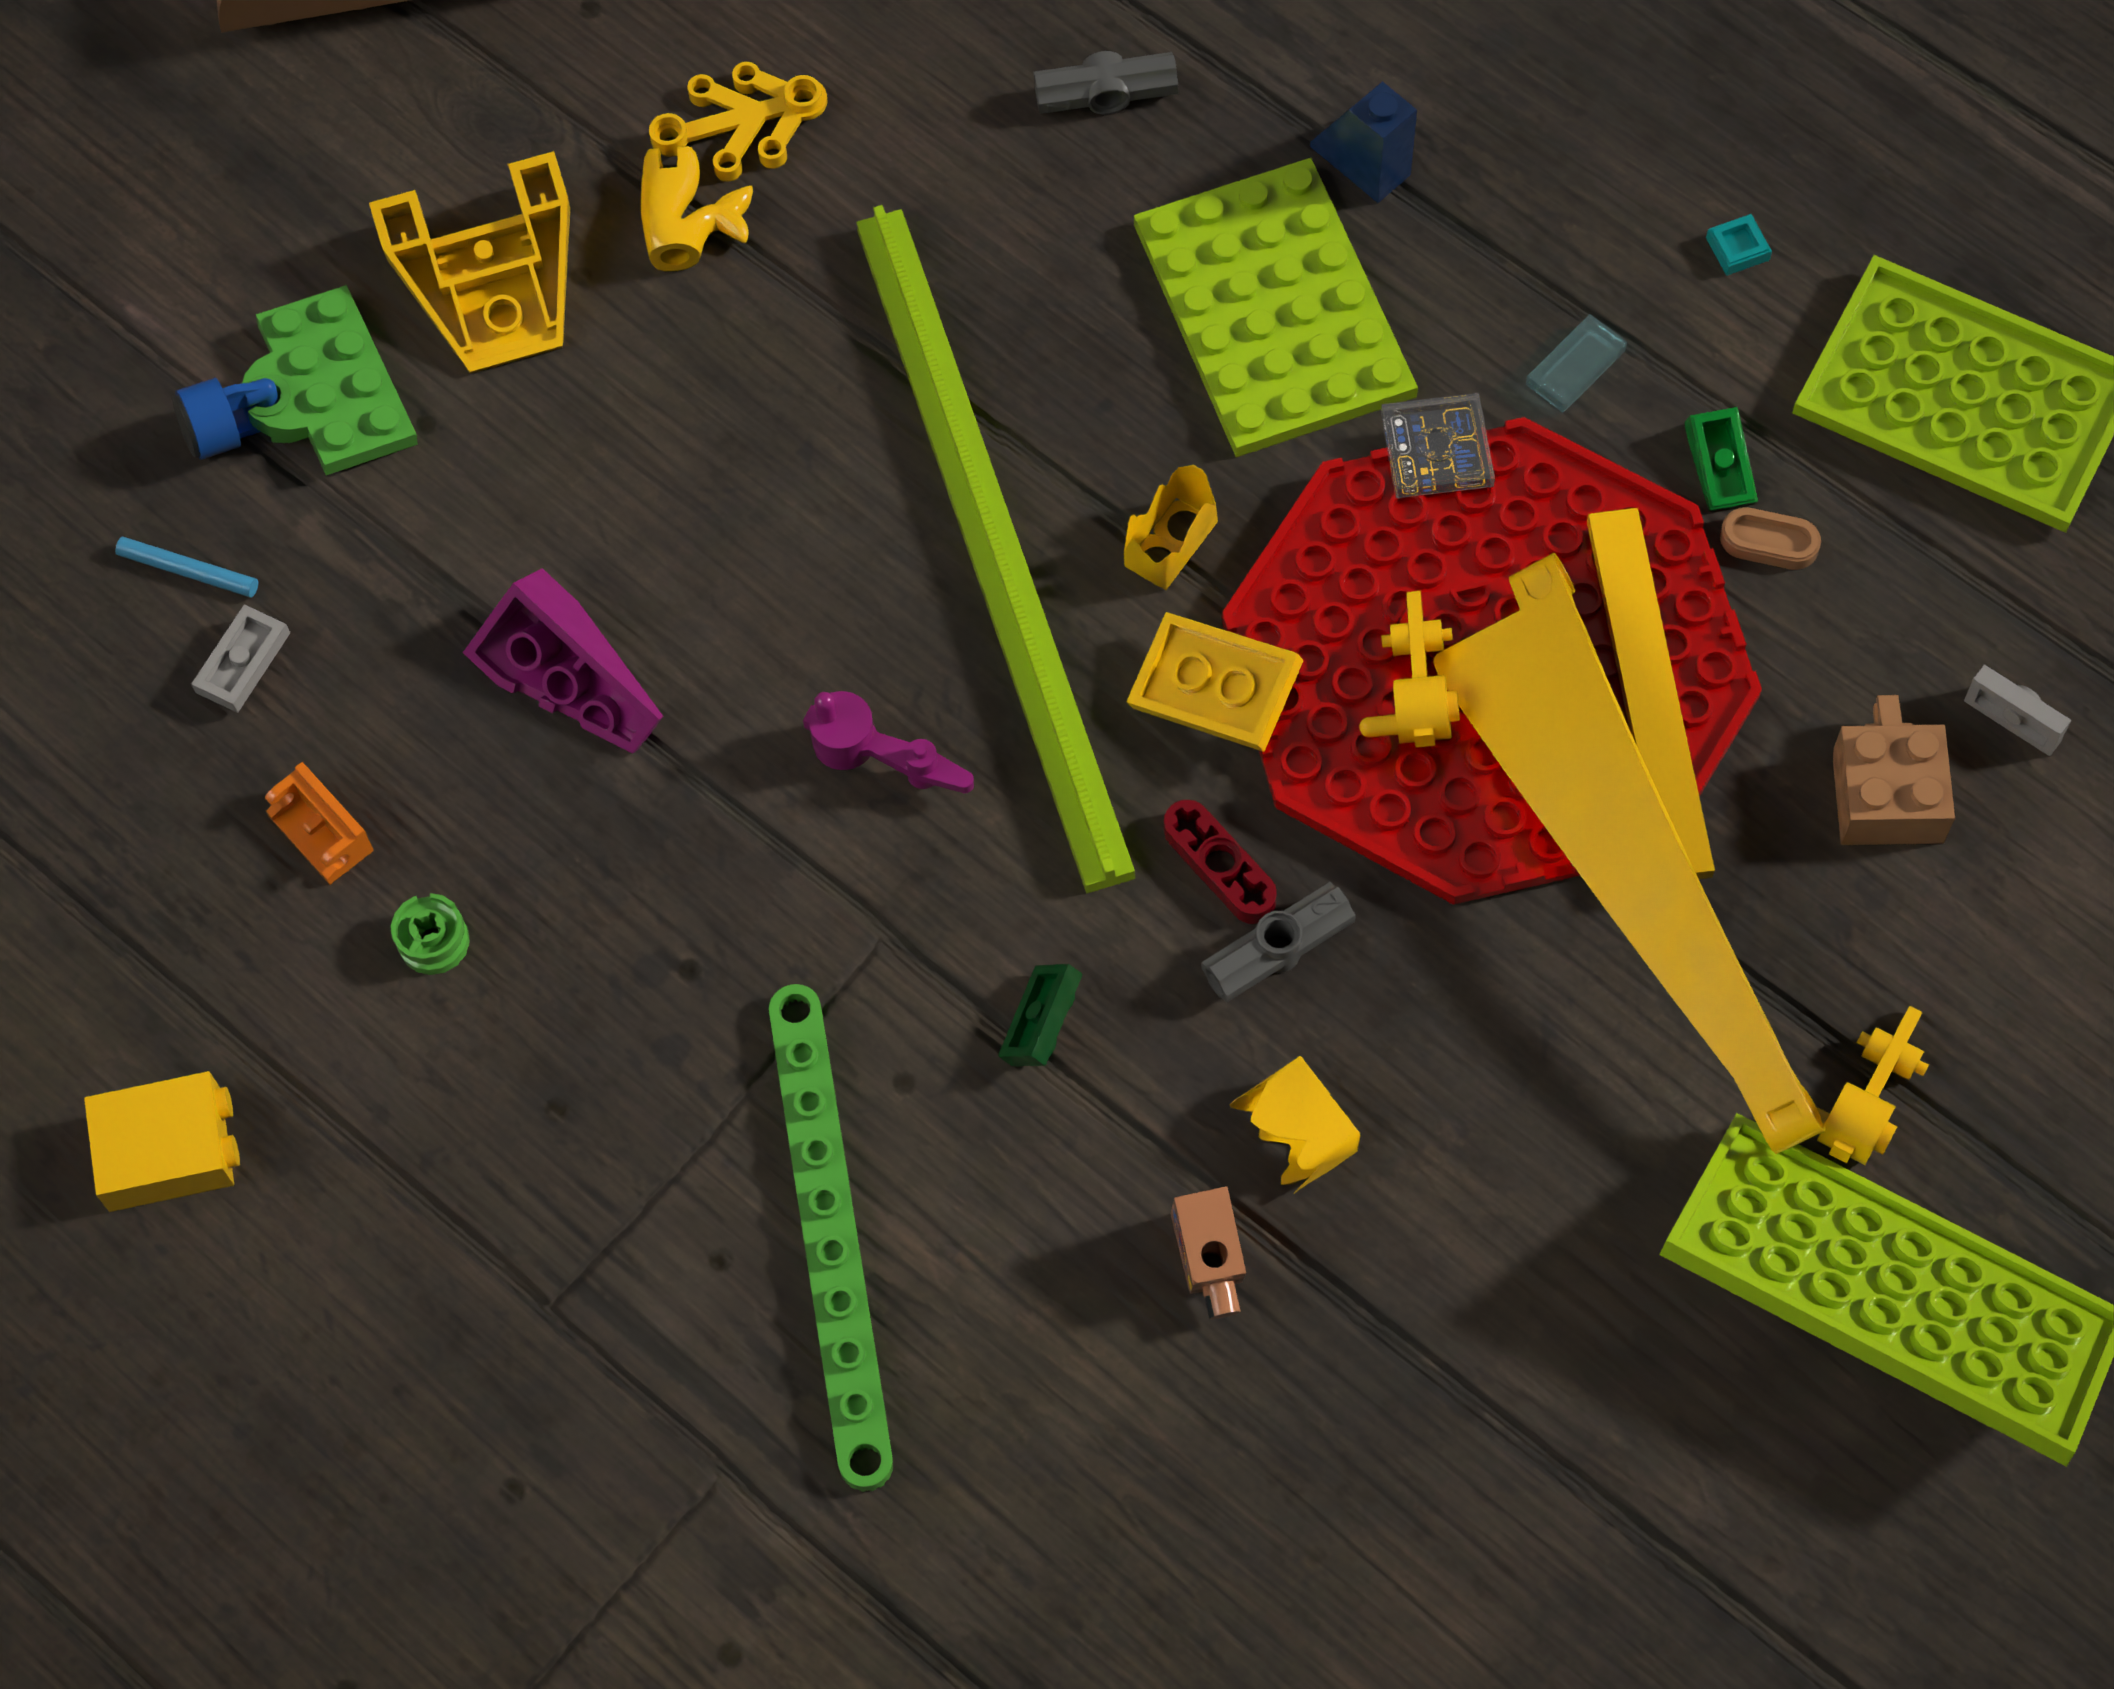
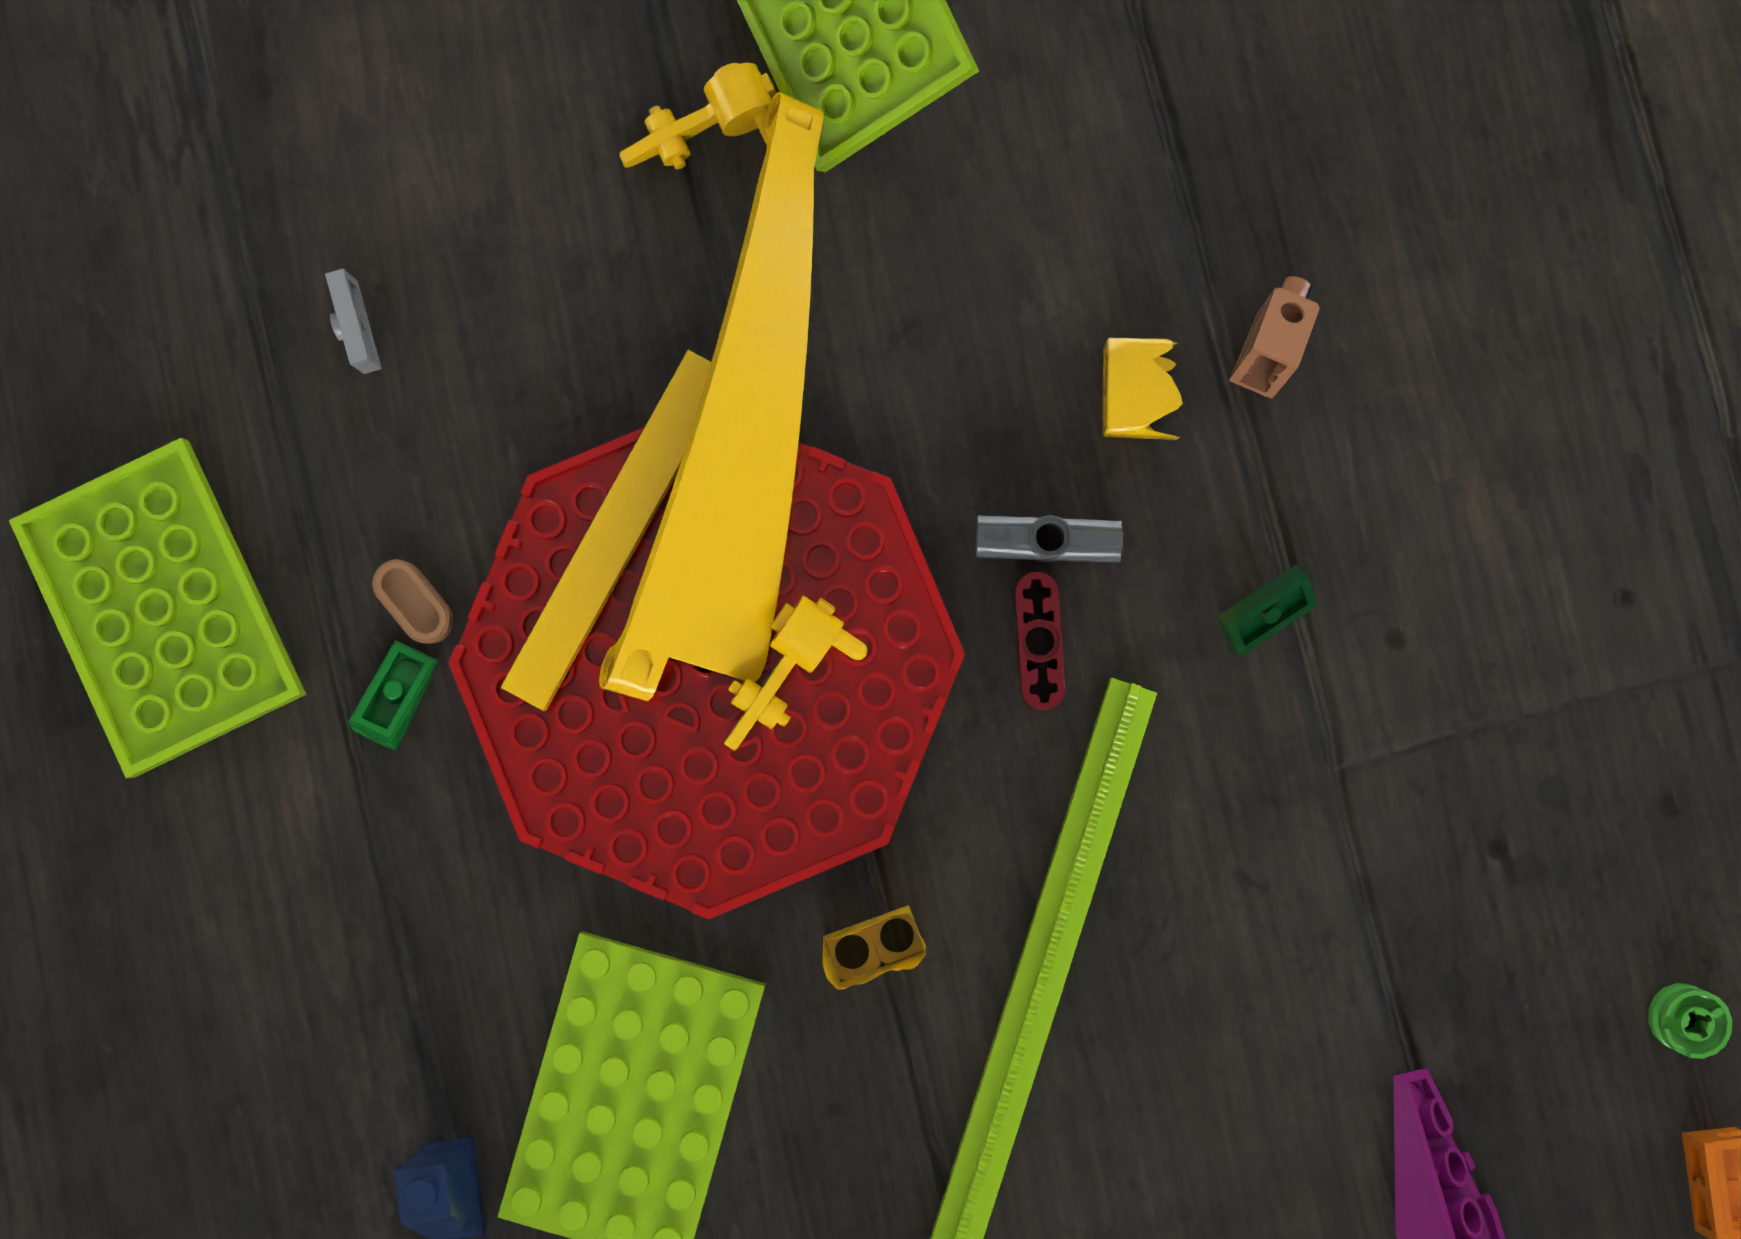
camera: 140 degrees left, 20 degrees up
bright green plate [769,984,893,1492] -> none
magenta piece [803,691,974,793] -> none
yellow plate [1126,612,1304,752] -> none
clear tile [1381,393,1495,498] -> none
clear light blue tile [1526,314,1627,413] -> none
teal tile [1706,214,1772,276] -> none
medium nougat hinge [1833,695,1955,845] -> none

